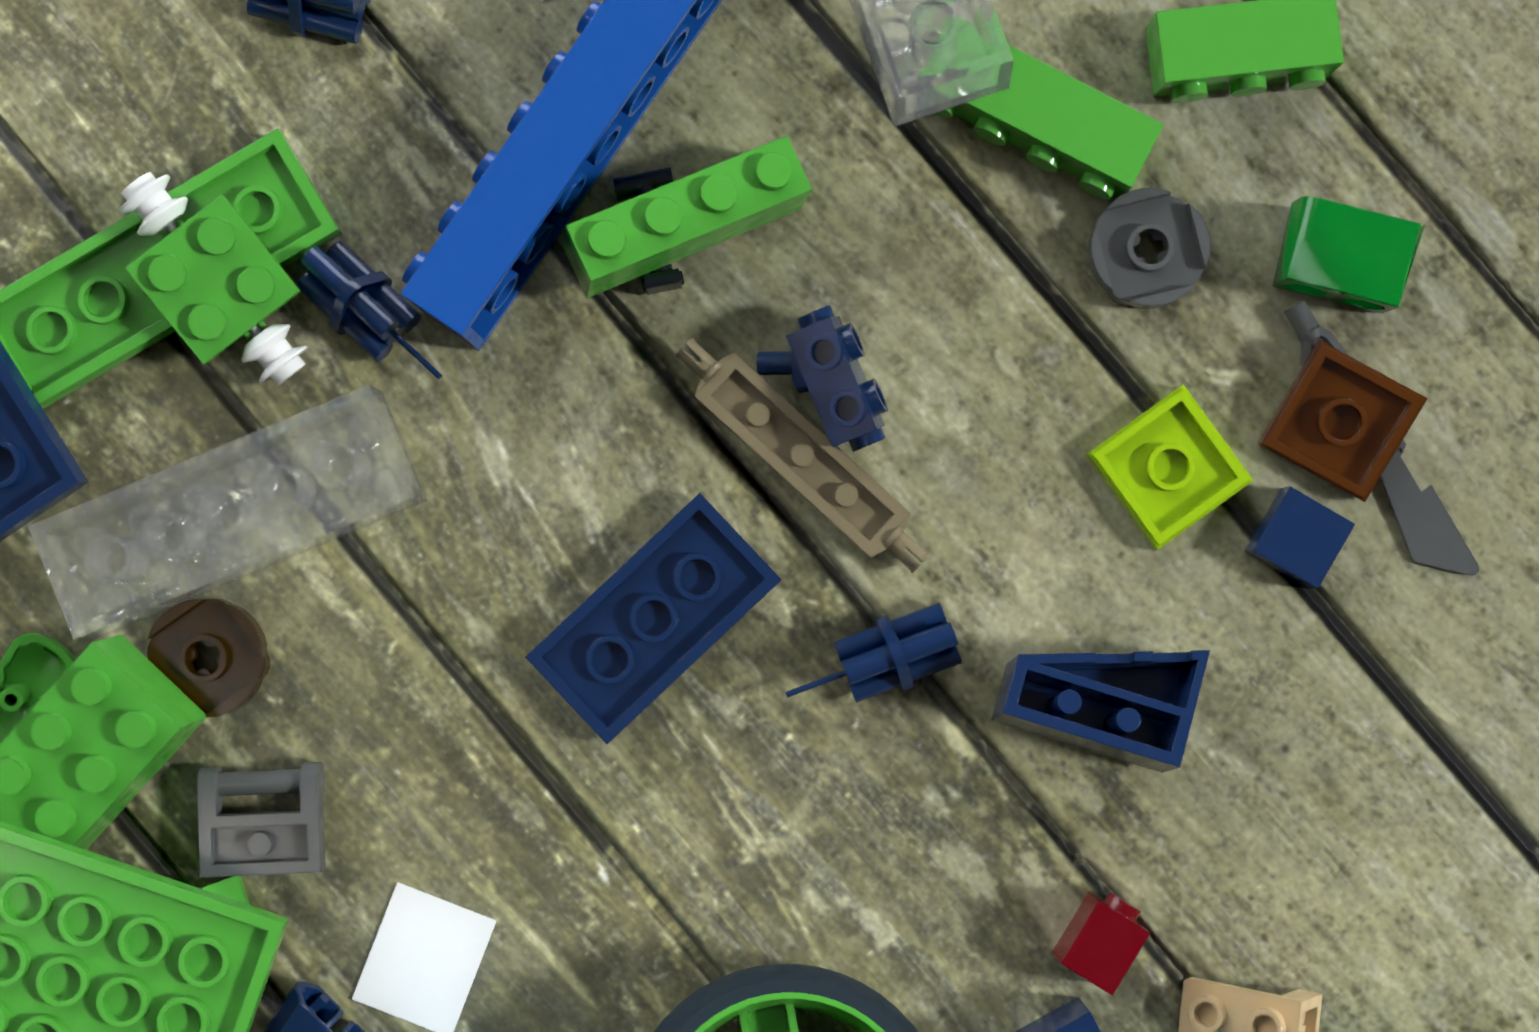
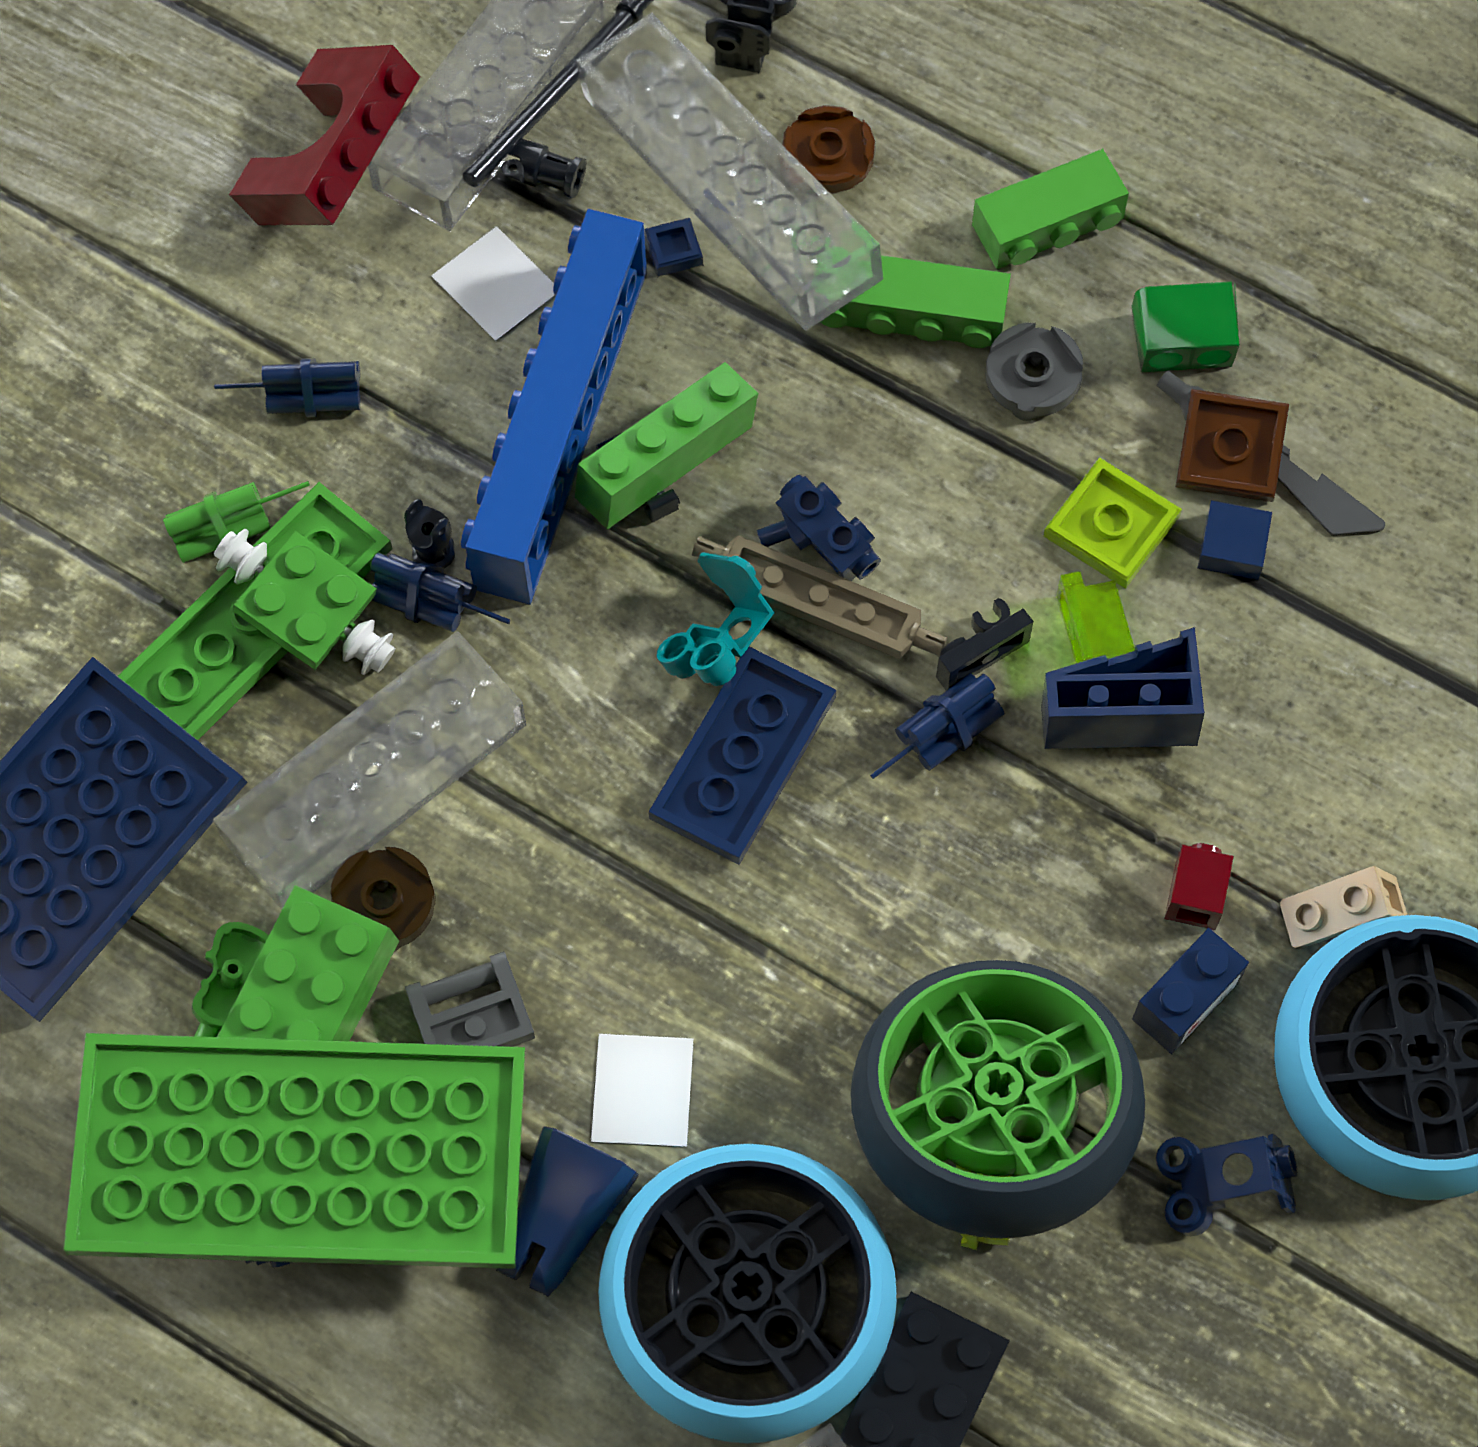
camera: 15 degrees left, 20 degrees down
none -> bright green piece [163,481,310,563]
none -> black piece [404,499,455,569]
none -> teal piece [657,552,774,686]
none -> black plate [936,598,1034,691]
none -> clear neon green panel [1056,571,1135,664]

